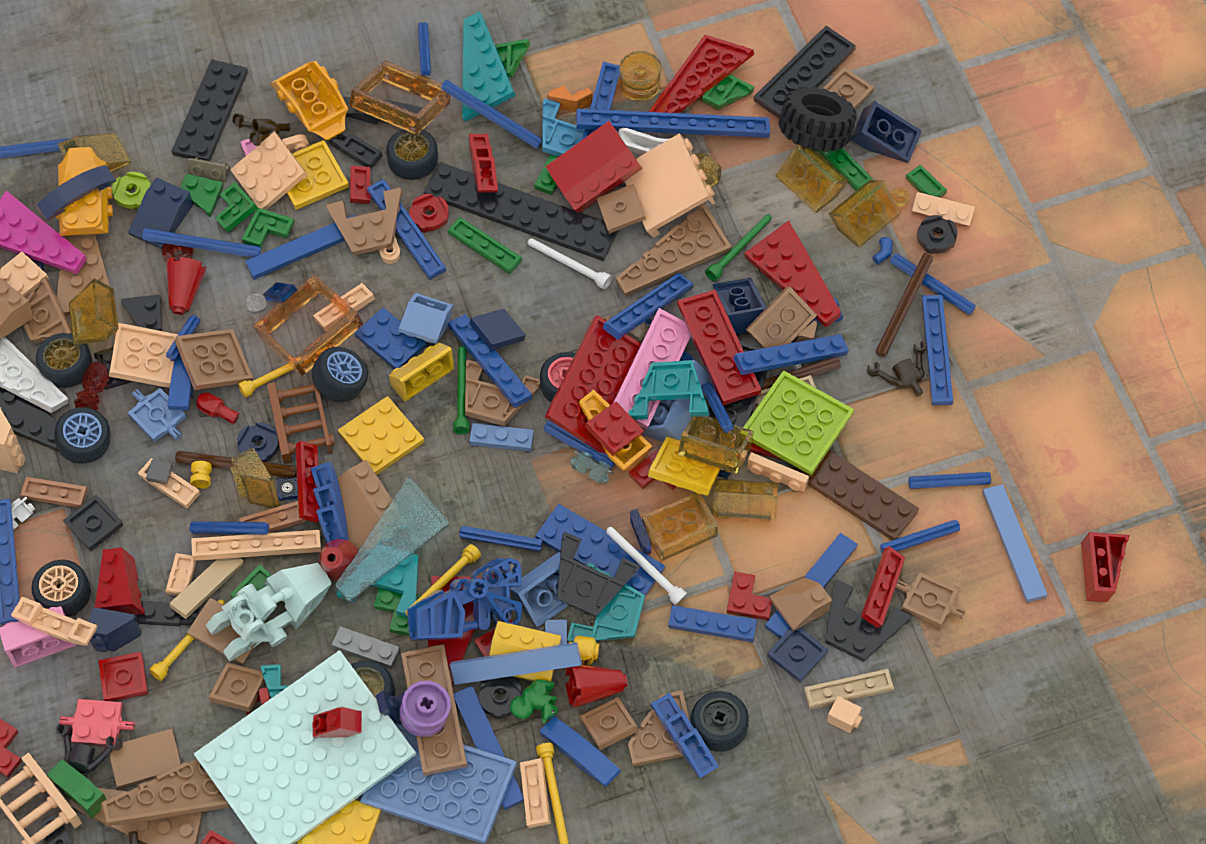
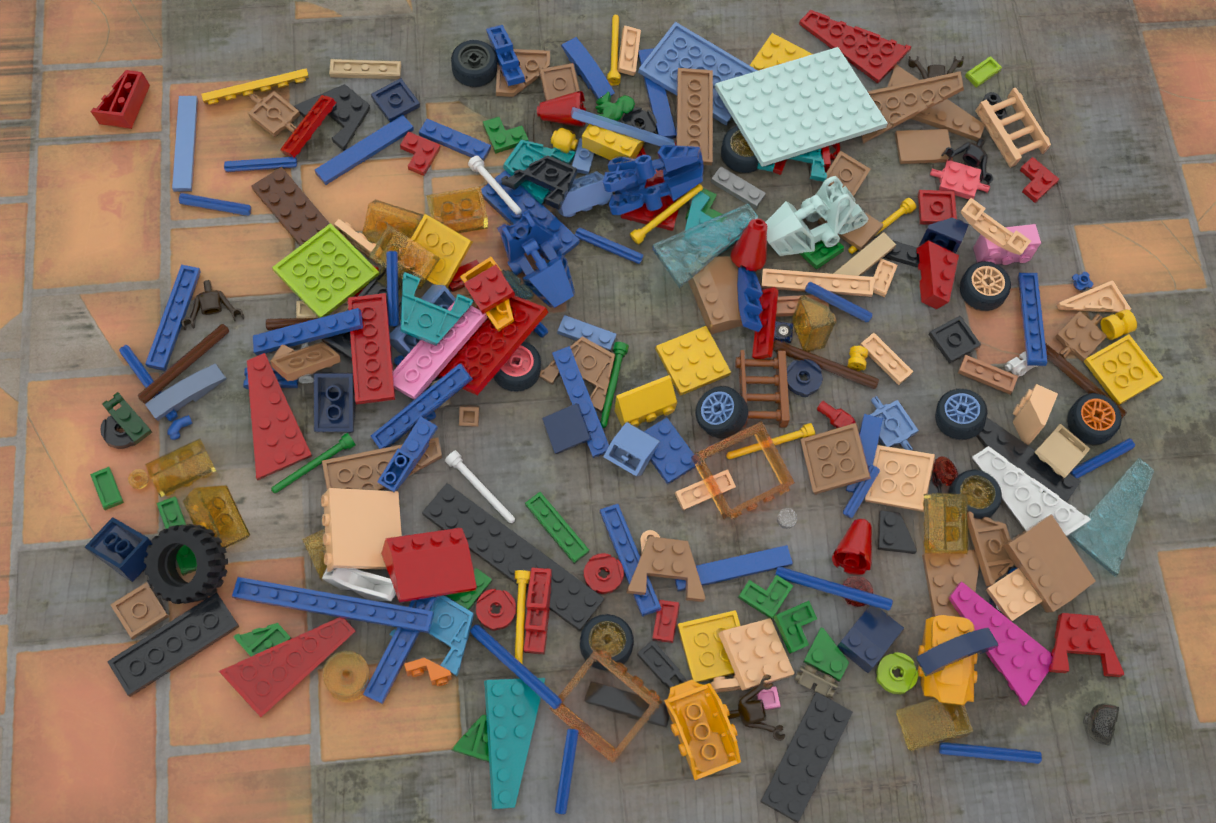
camera: 175 degrees left, 5 degrees up
green slope [46,759,107,818] -> none
clear red gear [74,388,101,410] -> none
dark grey tile [146,459,173,484] -> none
clear blue tile [263,282,297,303] -> none
red slope [312,707,362,738] -> none
dark blue slope [375,690,405,725] -> none
medium lavender wheel [399,681,451,737] -> none
medium nougat plate [597,184,646,234] -> none
clear blue tile [630,509,651,555] -> none
medium nougat slope [769,577,832,631] -> none
light nougat brick [827,696,863,733] -> none
light nougat plate [912,192,975,227] -> none
none -> dark green plate [102,392,152,444]
none -> sand blue slope [145,364,227,421]
none -> yellow plate [201,68,308,105]
none -> blue slope [377,416,438,492]
none -> red plate [476,589,516,631]
none -> green plate [483,117,528,154]
none -> blue piece [497,209,575,308]
none -> yellow piece [515,570,531,664]

